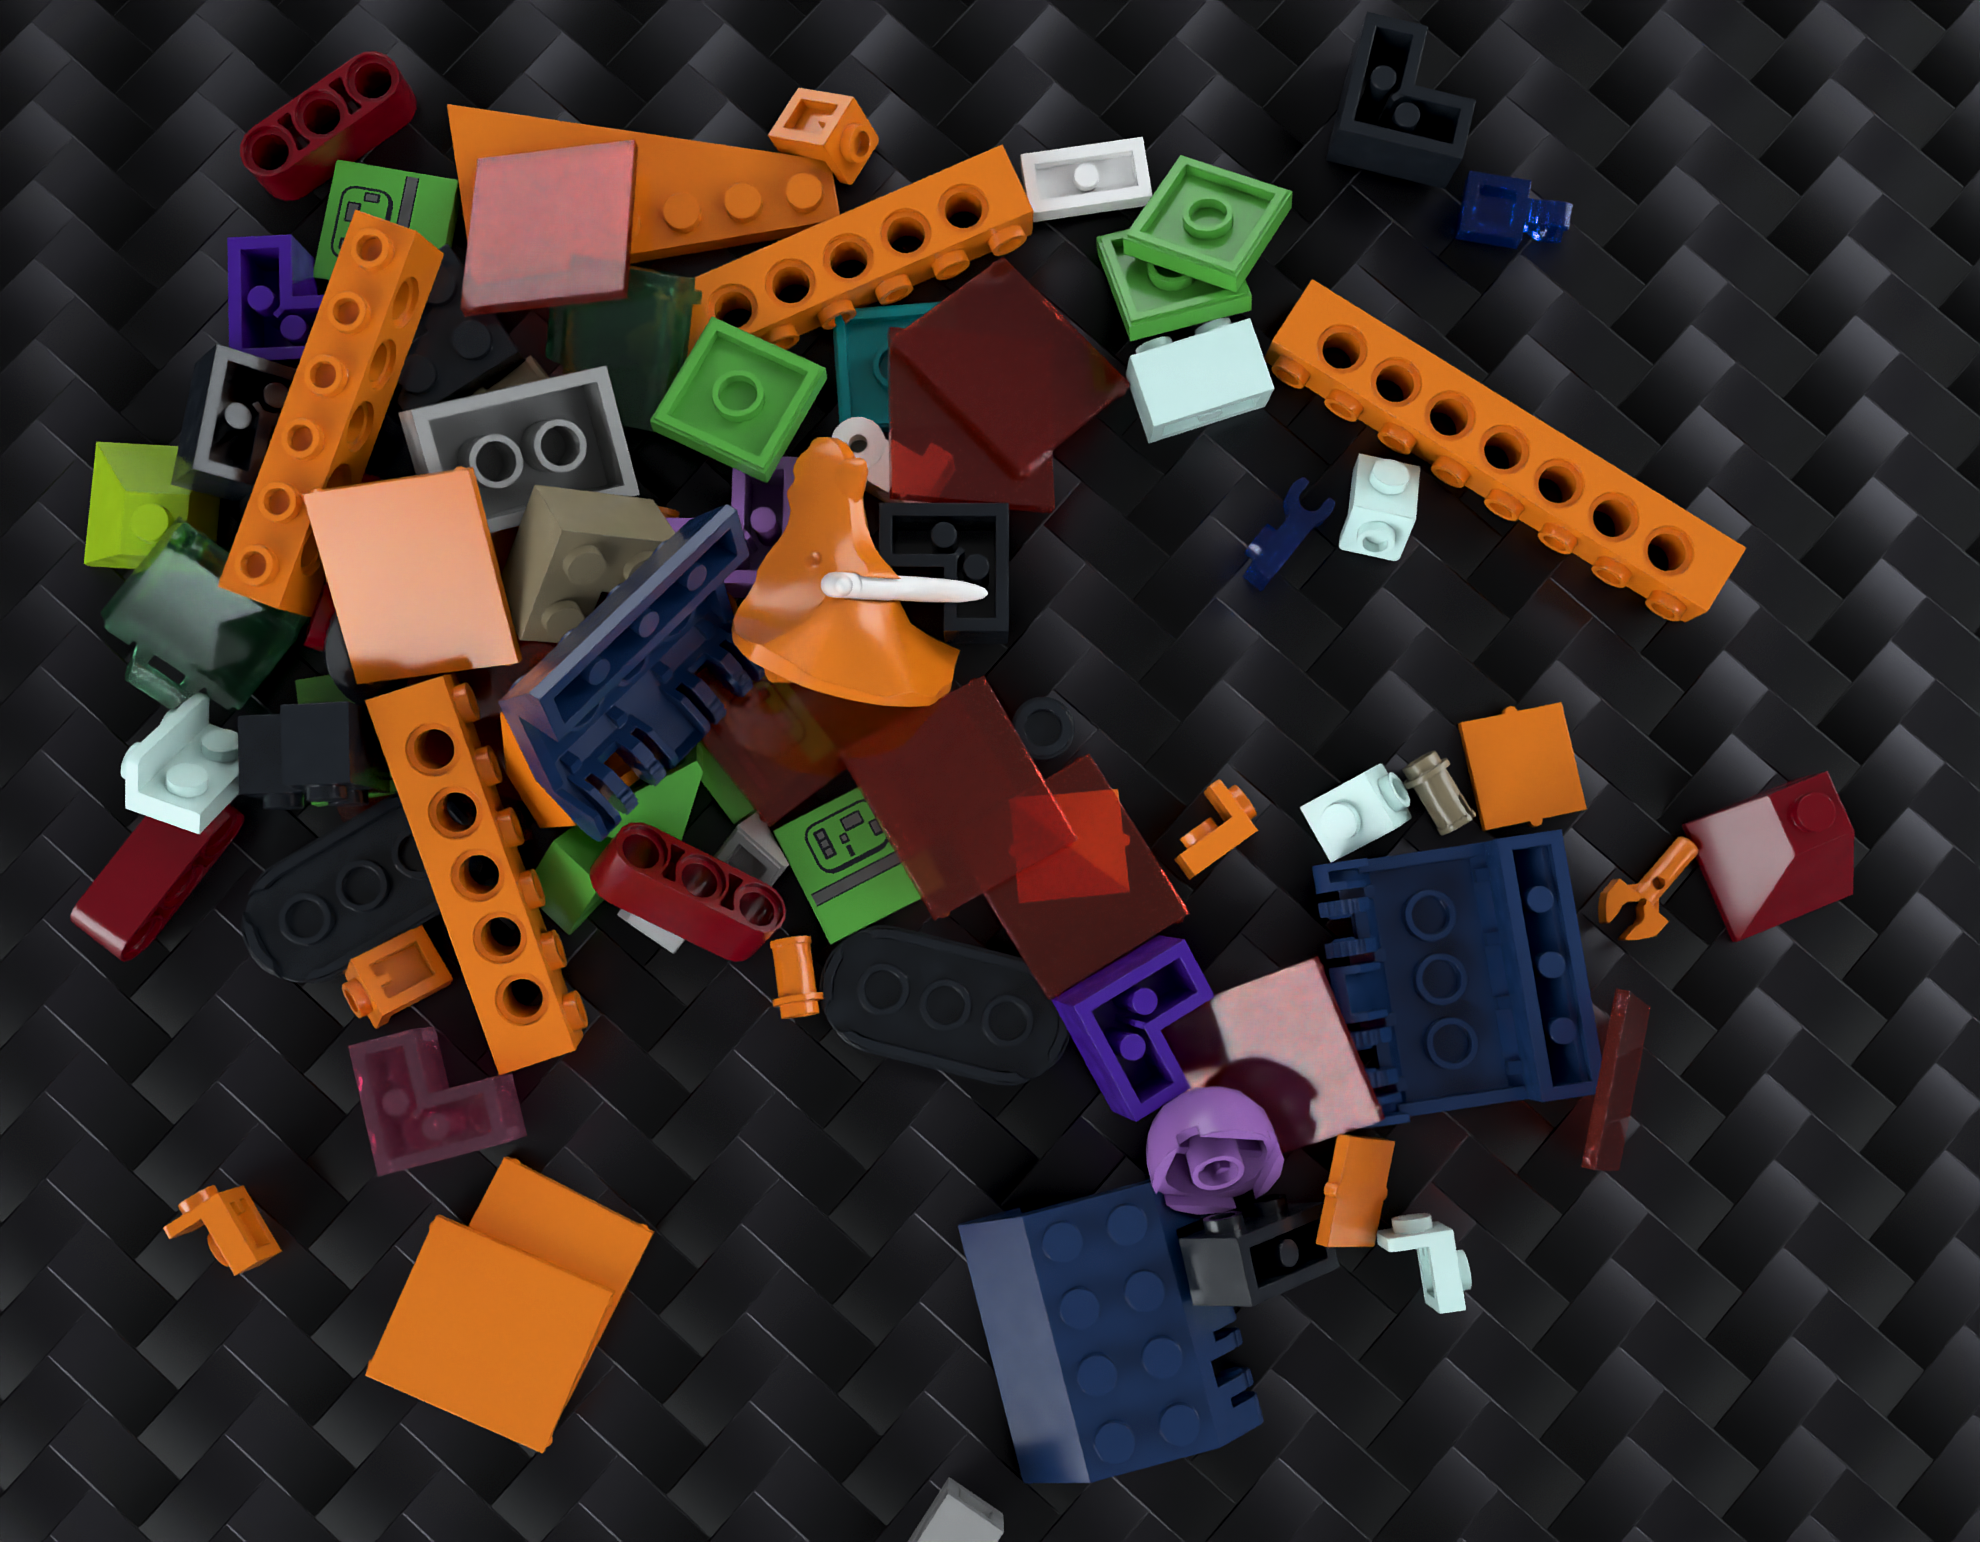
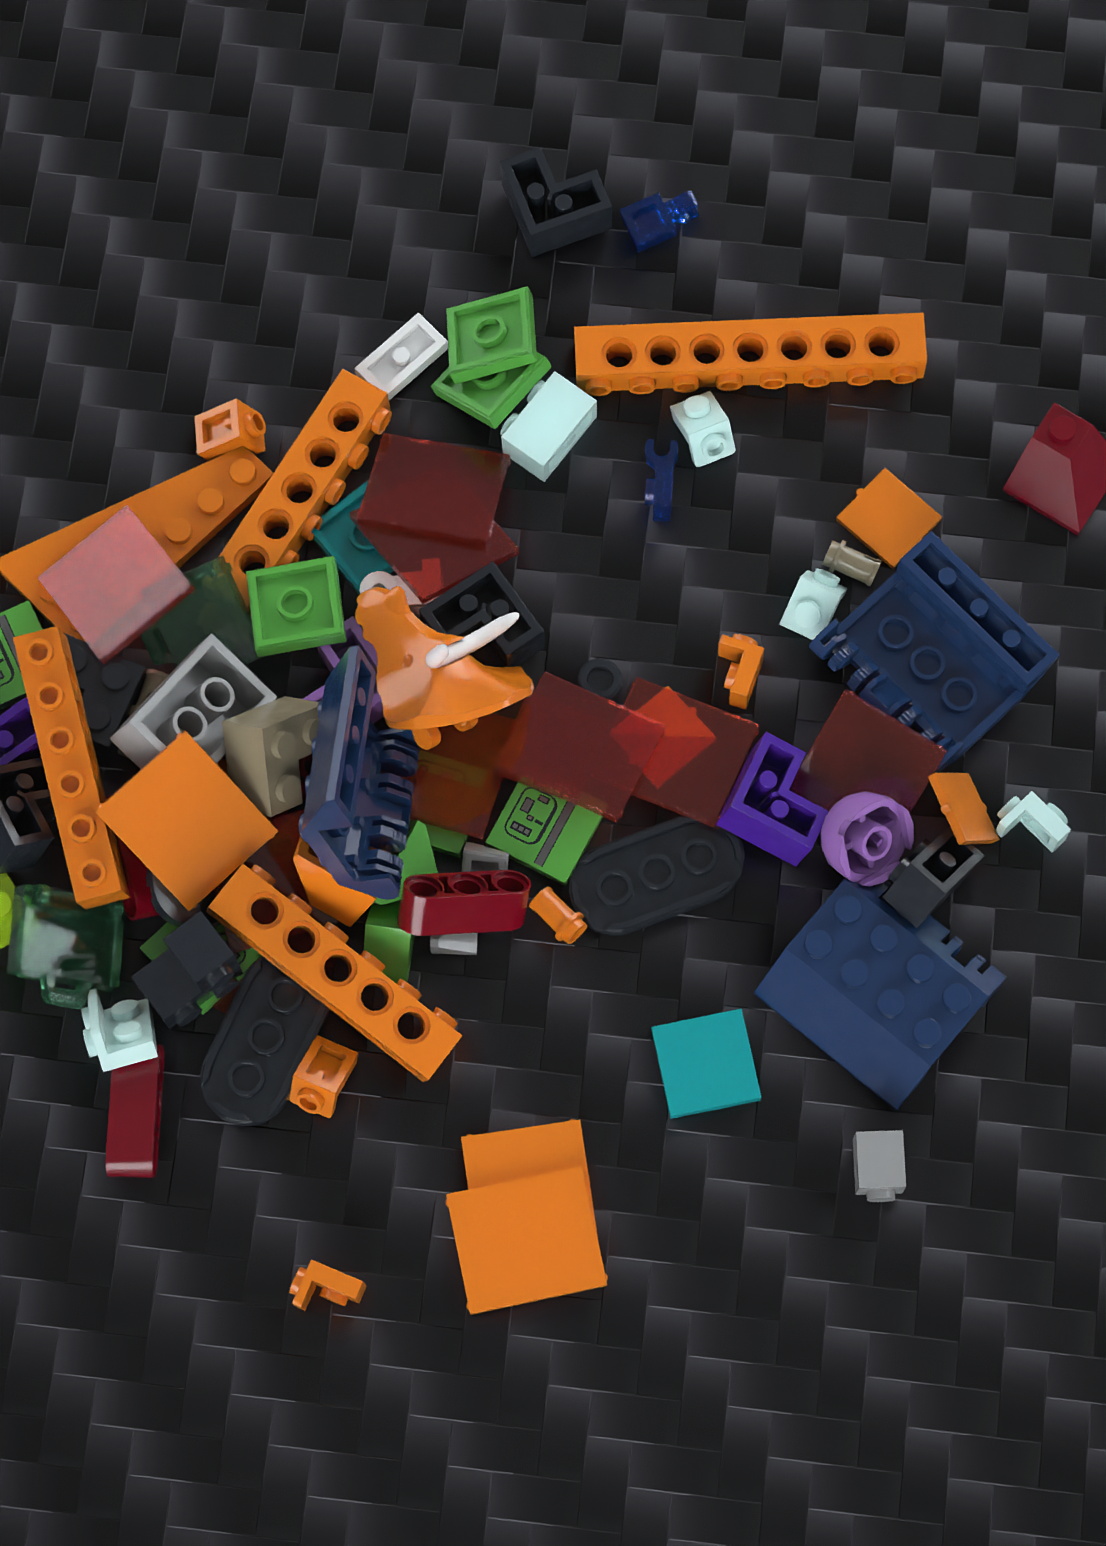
camera: 30 degrees left, 10 degrees down
clear pink brick [348,1027,527,1177] -> none
clear red piece [1581,989,1651,1171] -> none
orange bar [1598,837,1699,941] -> none
none -> teal tile [651,1008,762,1119]

